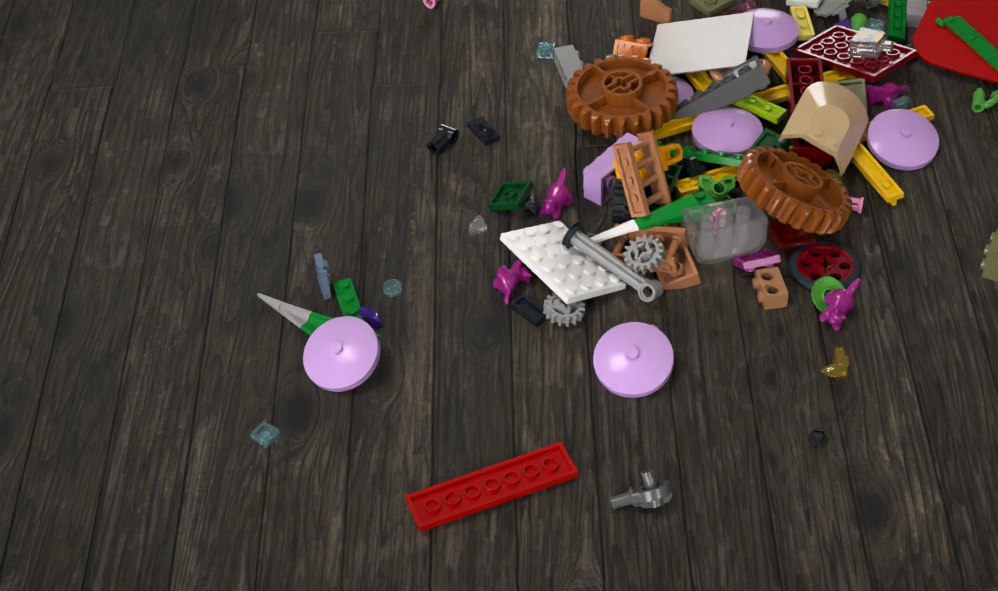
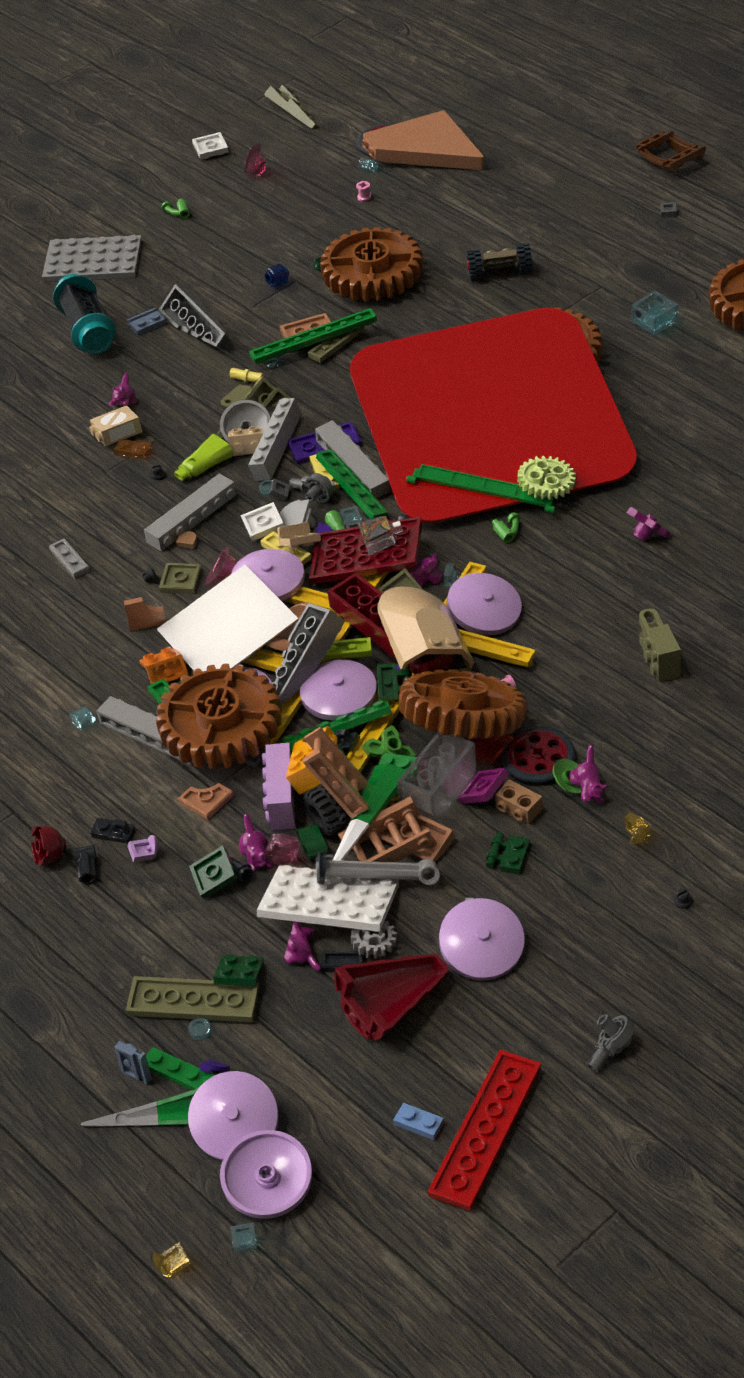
camera: 40 degrees left, 0 degrees up
clear tile [469,215,487,236] -> none
light grey gear [623,234,666,274] -> none
none -> dark red cylinder [31,826,66,867]
none -> olive plate [125,976,260,1022]
none -> lavender plate [127,835,159,862]
none -> clear yellow plate [153,1242,191,1277]
none -> nougat tile [178,783,234,820]
none -> dark green plate [213,954,264,987]
none -> lavender dish [220,1130,312,1219]
none -> clear pink hair [265,833,299,866]
none -> tan bracket [277,522,321,549]
none -> dark green beam [296,823,329,861]
none -> dark red cone [334,954,449,1041]
none -> medium blue plate [393,1103,444,1140]
none -> dark green plate [486,832,530,875]

